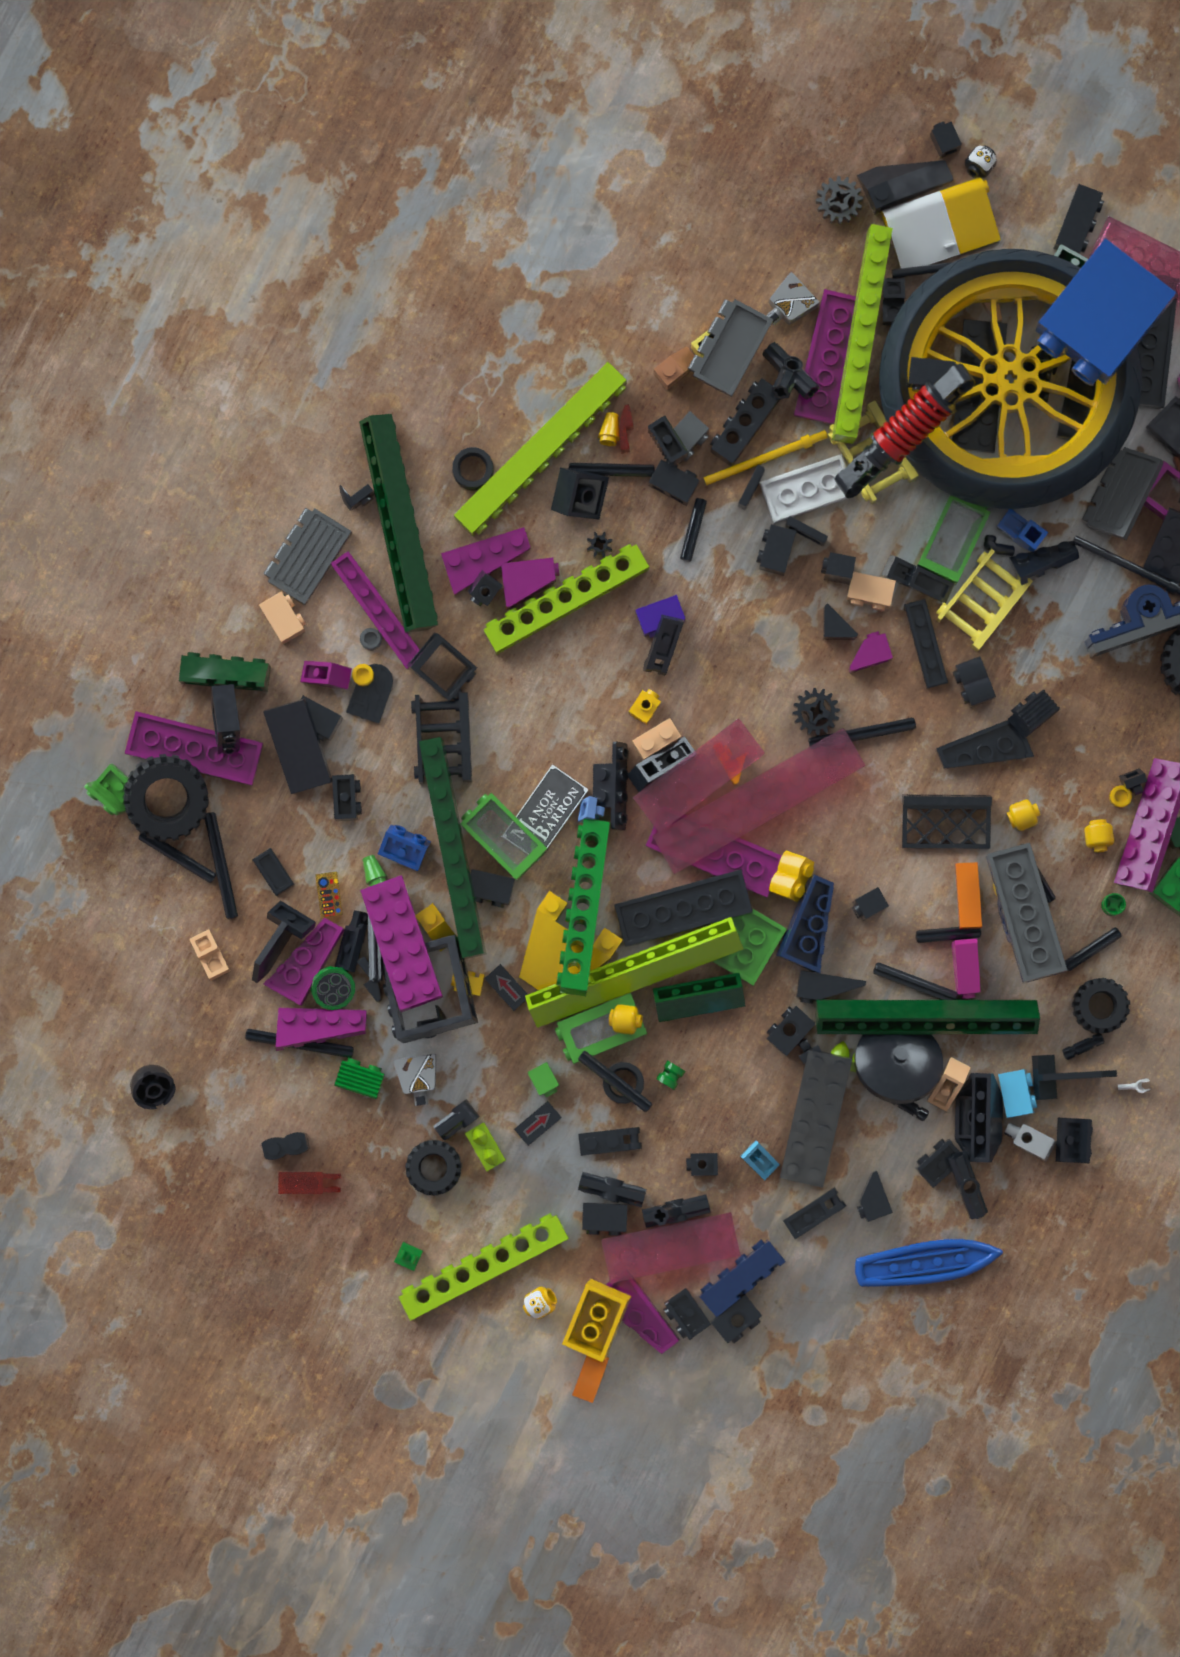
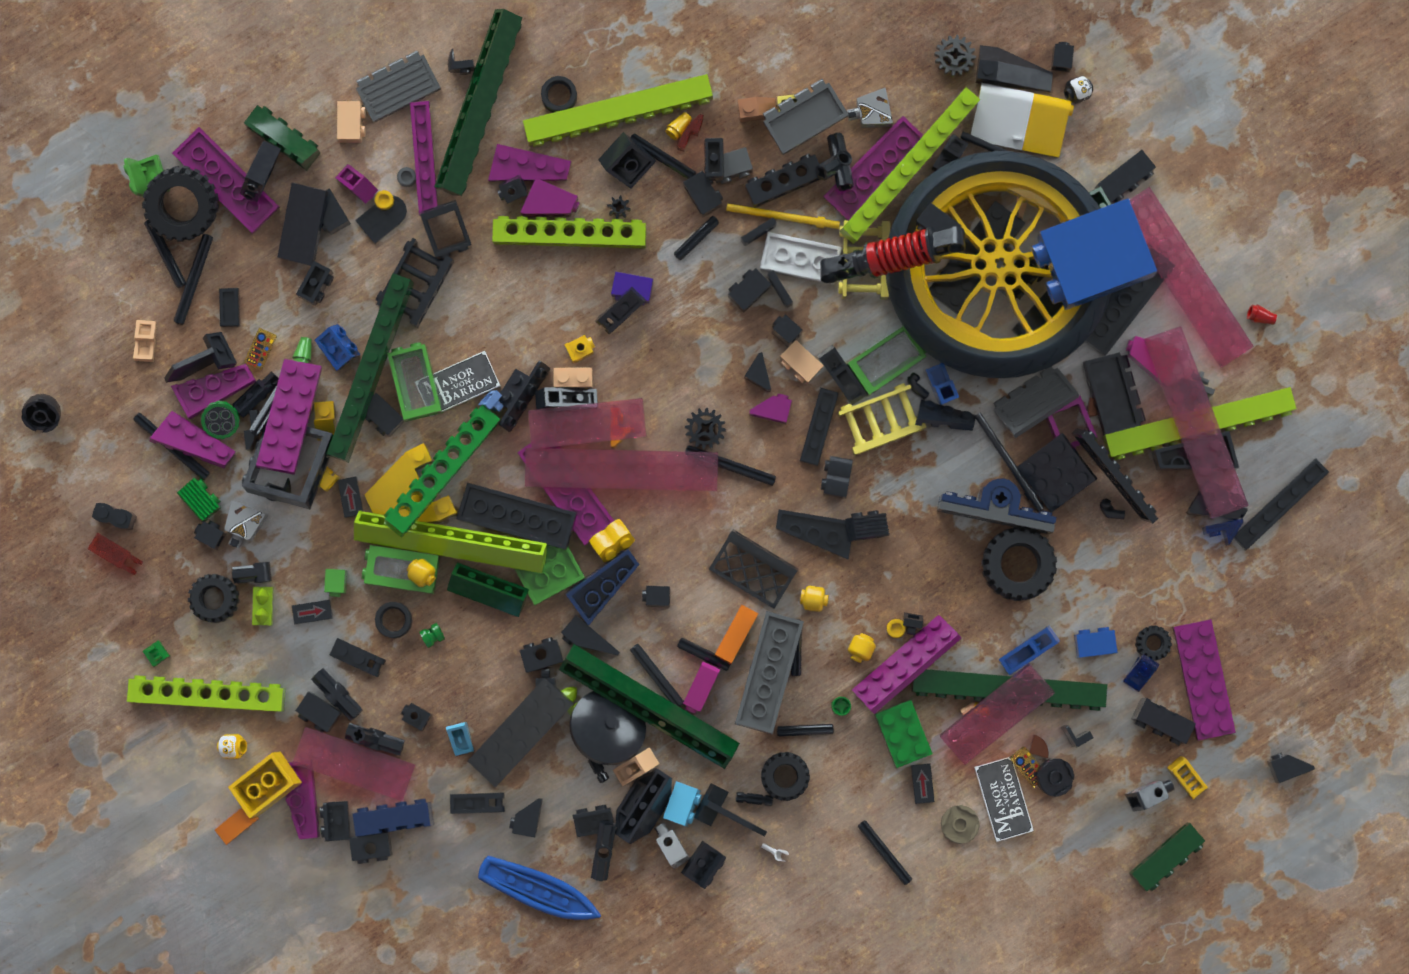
camera: 25 degrees right, 0 degrees up
black axle [578,1051,652,1112] -> none
none -> black brick [194,520,227,550]

